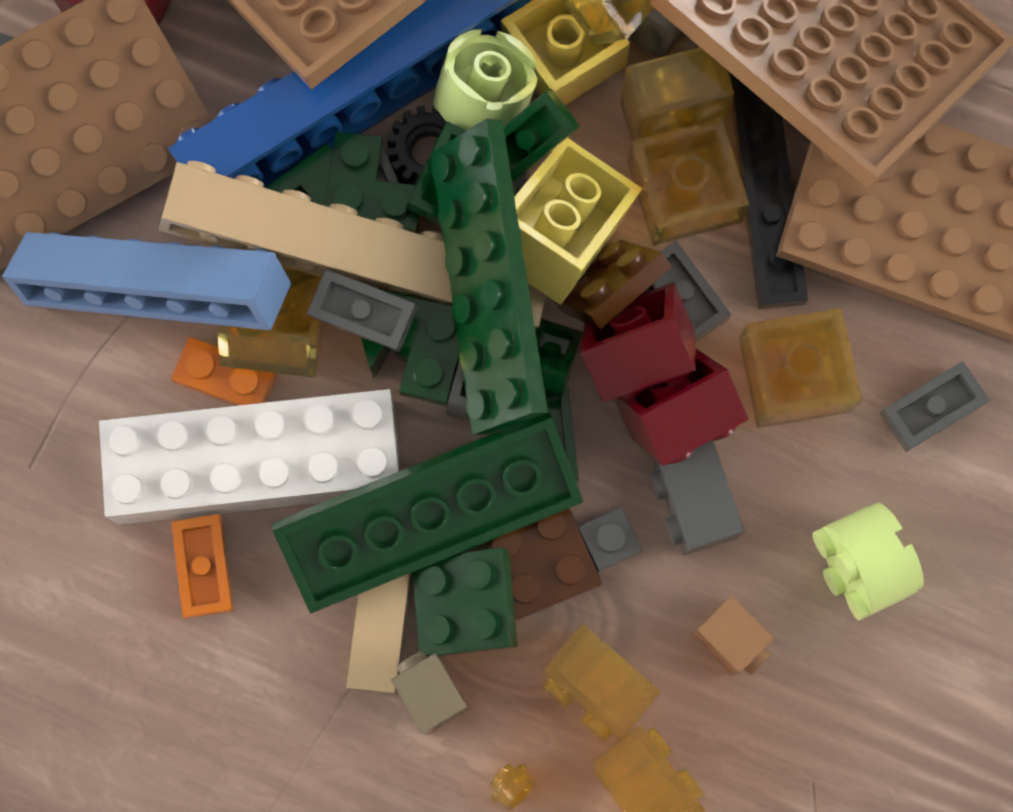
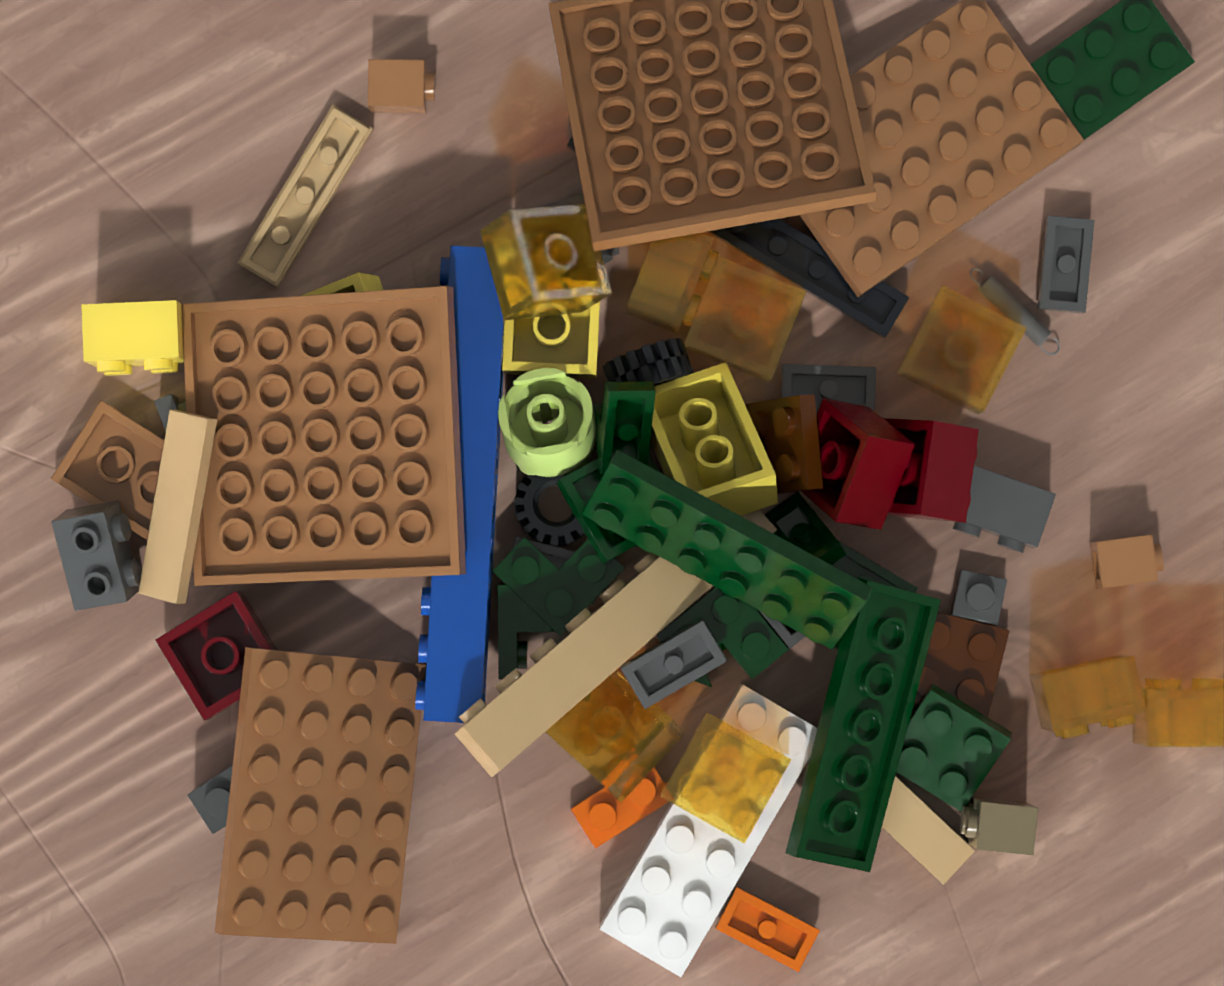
camera: 55 degrees left, 10 degrees up
medium blue brick [2,232,291,330] -> none
clear yellow plate [490,764,536,811] -> none
yellowish green brick [812,502,924,620] -> none
none -> black tyre [602,338,694,386]
none -> clear yellow brick [660,711,791,844]
none -> light grey piece [970,268,1060,355]

